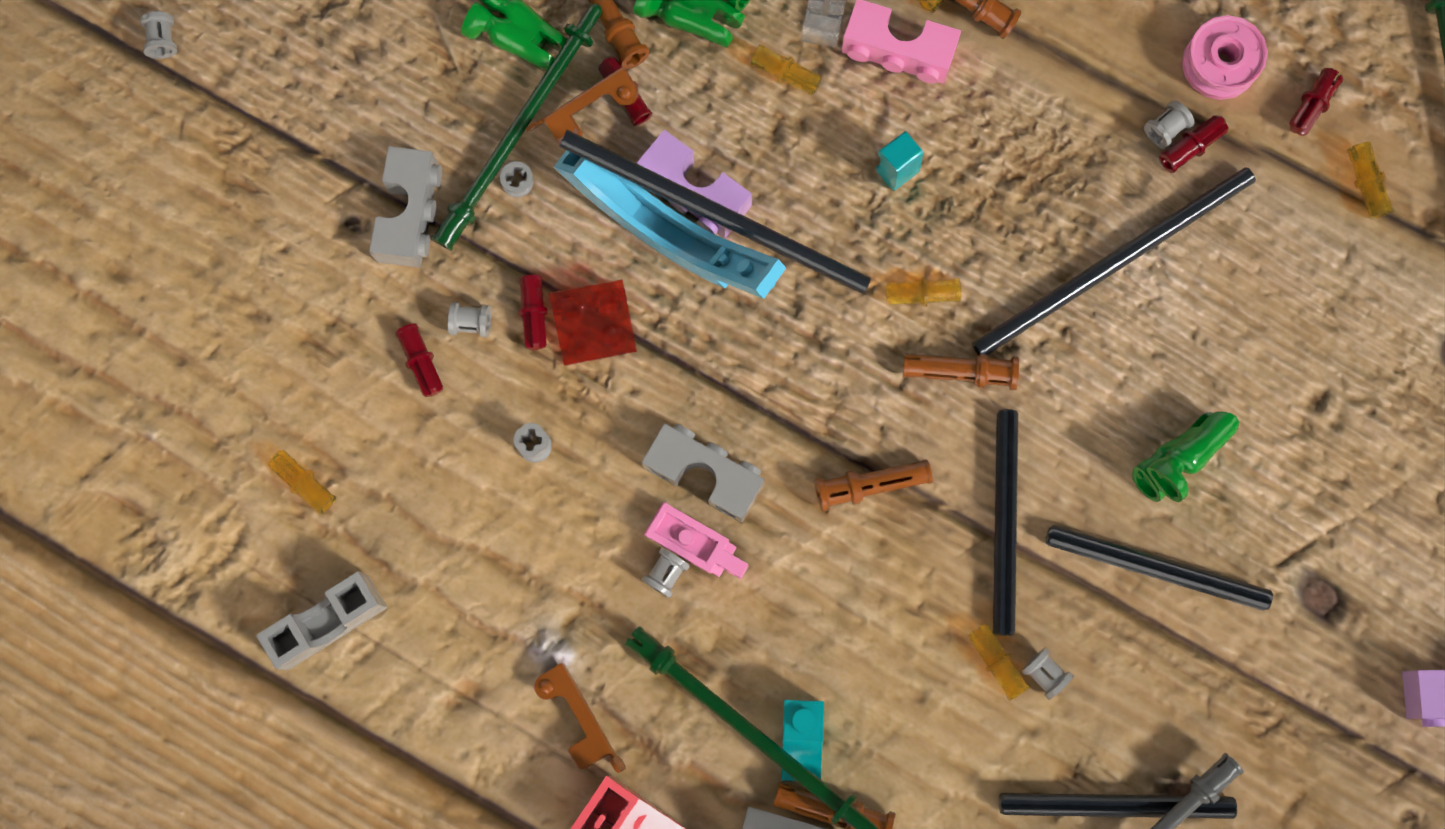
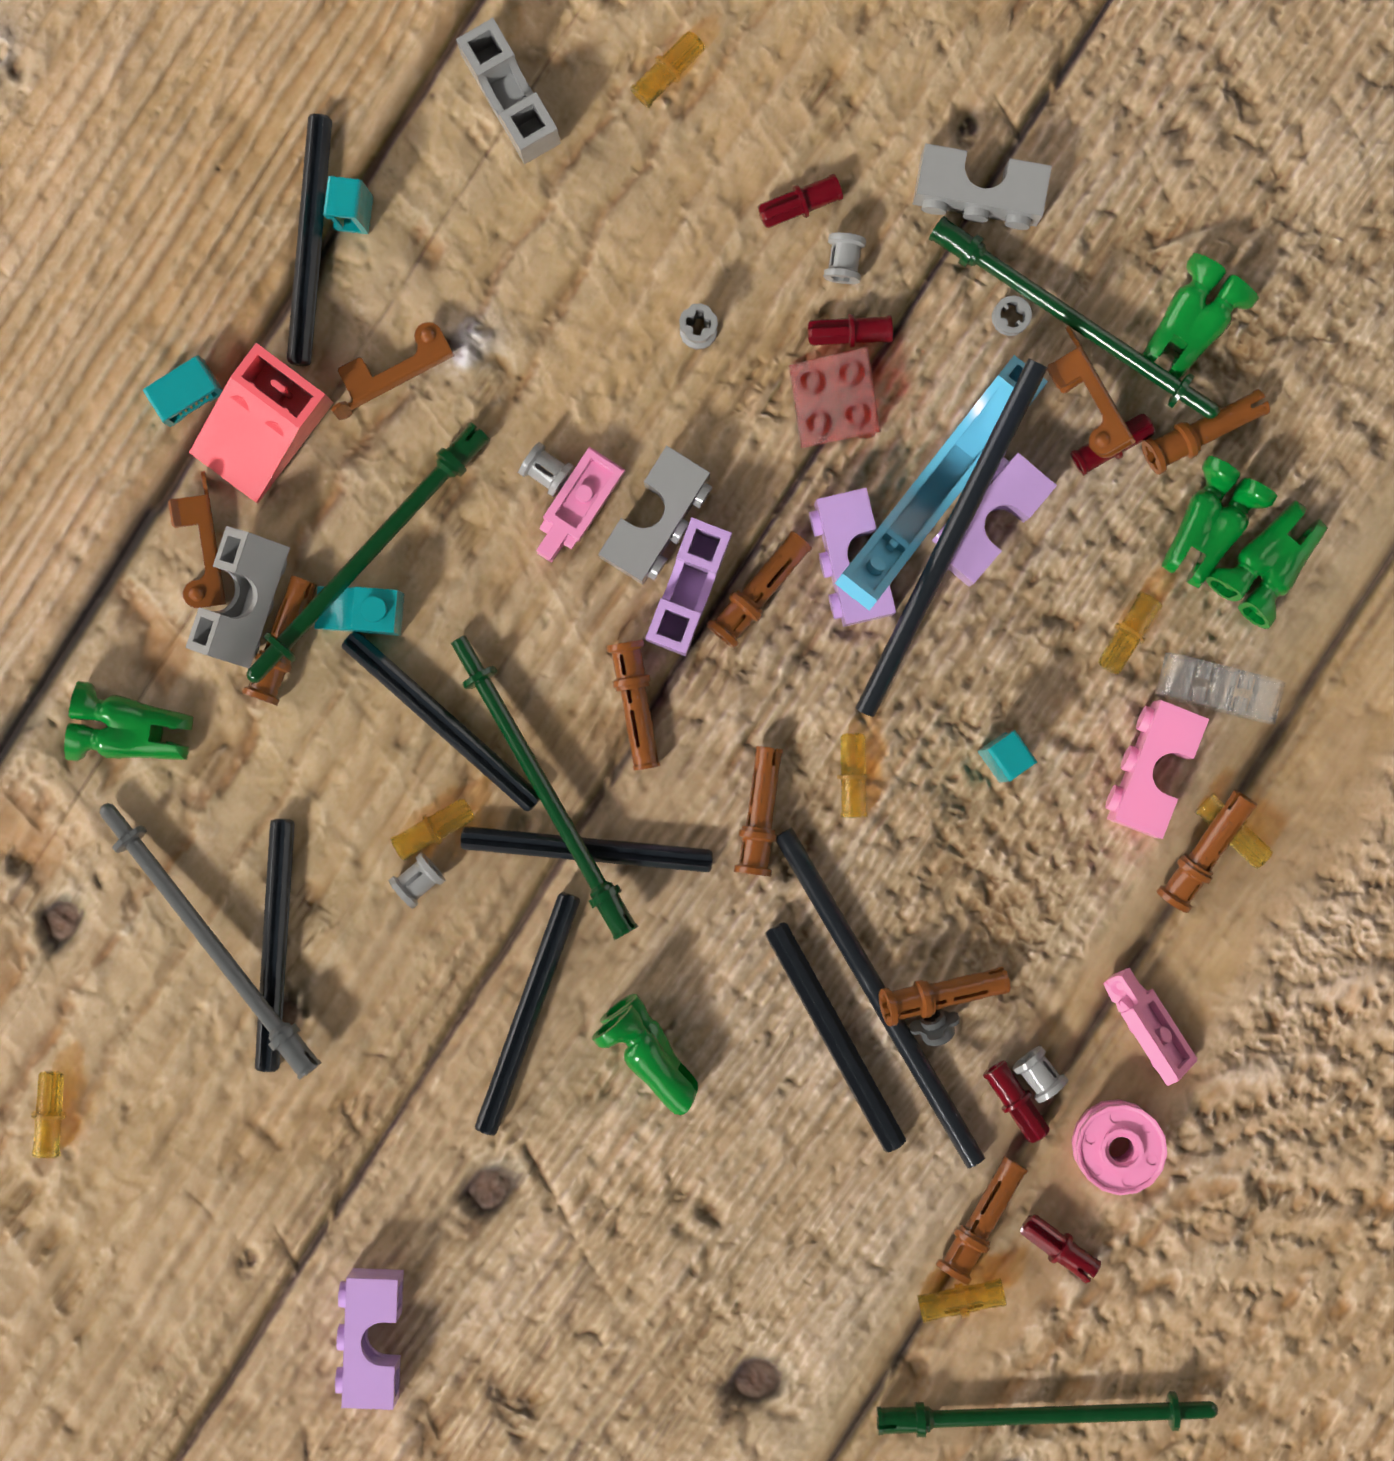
camera: 90 degrees right, 10 degrees up
none -> black axle [287,114,332,366]
none -> teal piece [323,176,373,234]
none -> black axle [341,631,540,811]
none -> dark green bar [451,635,639,941]
none -> lavender arch [645,517,732,656]
none -> dark orange pin [706,531,812,649]
none -> black axle [765,922,906,1152]
none -> lavender arch [809,488,896,627]
none -> dark orange pin [879,967,1011,1026]
none -> dark grey plate [909,1008,960,1046]
none -> dark orange pin [936,1156,1028,1285]
none -> bright pink hinge [1103,968,1198,1086]

